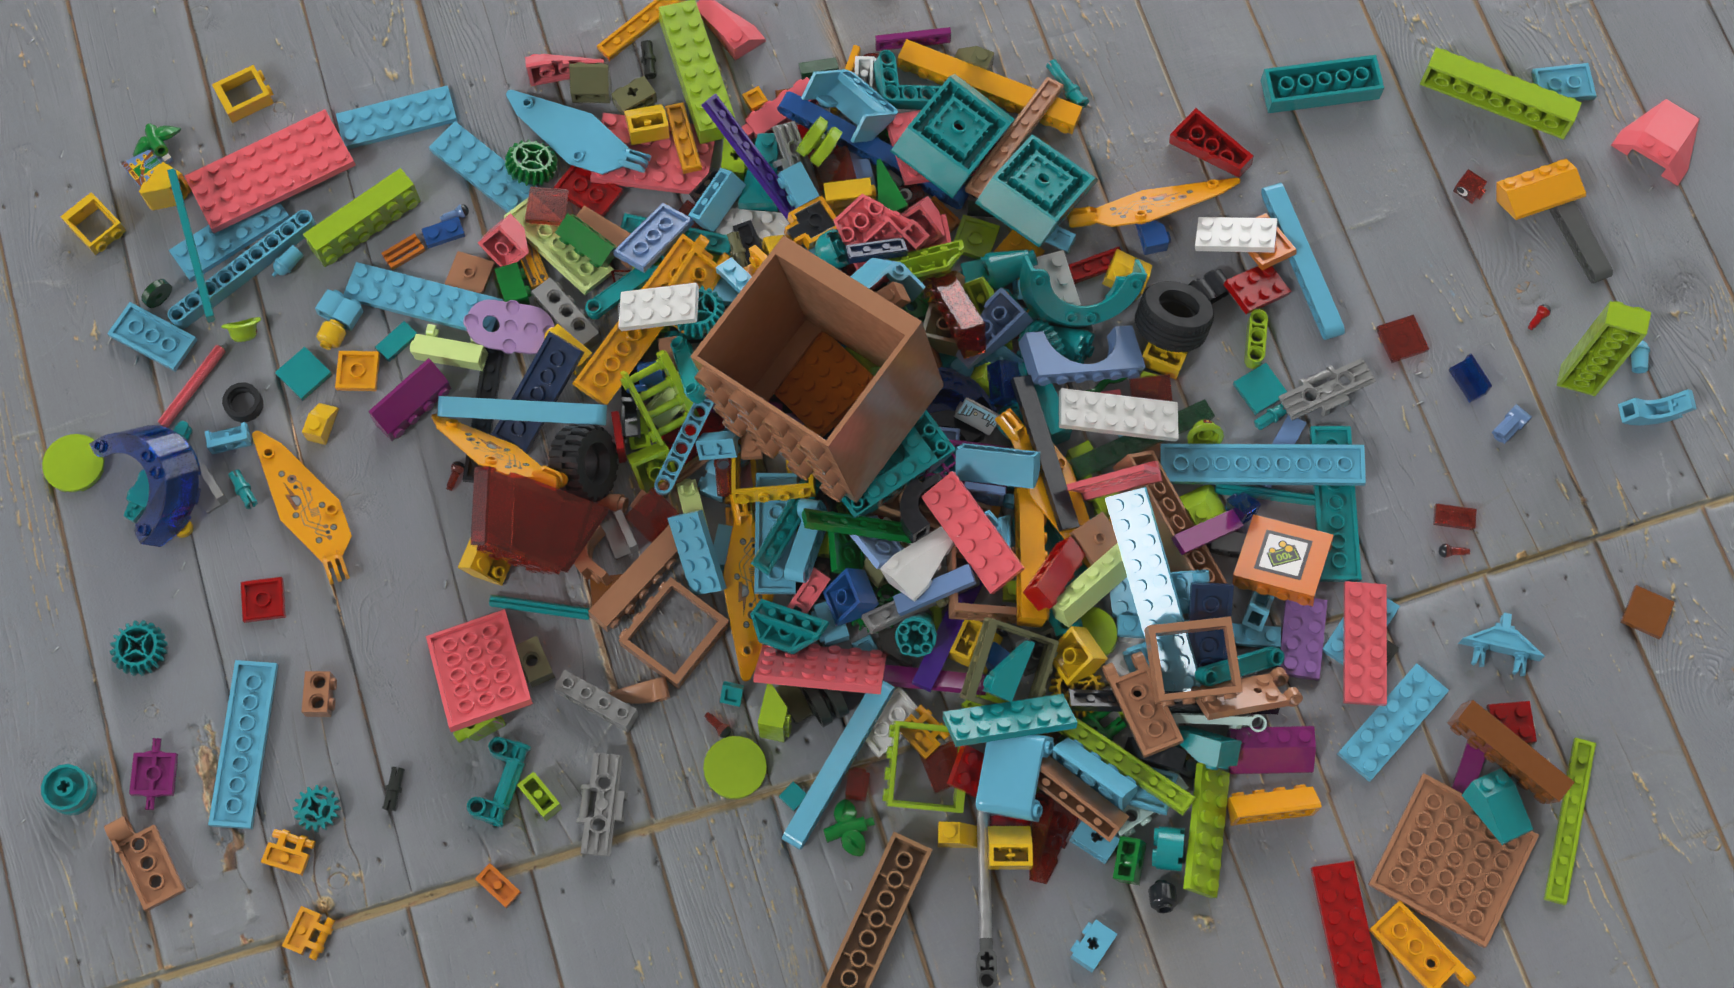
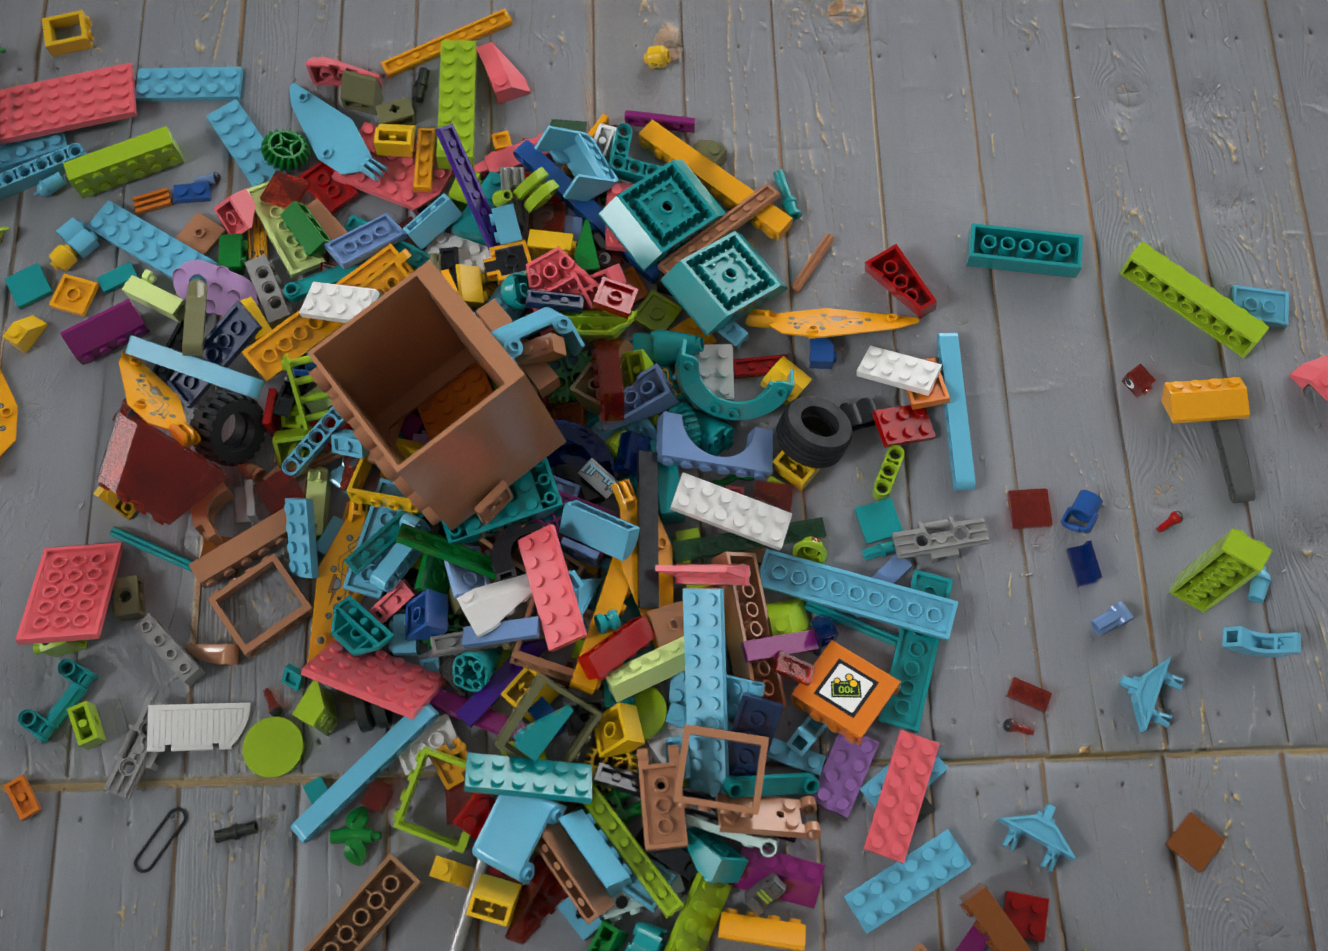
camera: 20 degrees right, 0 degrees up
none -> black piece [134,808,187,873]
none -> white piece [147,702,251,752]
none -> olive piece [182,279,207,357]
none -> pearl dark grey pin [214,820,259,843]
none -> nougat plate [474,480,513,525]
none -> lime cone [492,190,513,207]
none -> plate [592,277,638,319]
none -> teal wheel [594,609,621,635]
none -> dark grey leg [745,873,786,916]
none -> clear red plate [772,651,815,686]
none -> nougat axle [790,233,834,293]
none -> blue piece [1061,490,1103,533]
none -> medium azure connector [1118,656,1185,734]

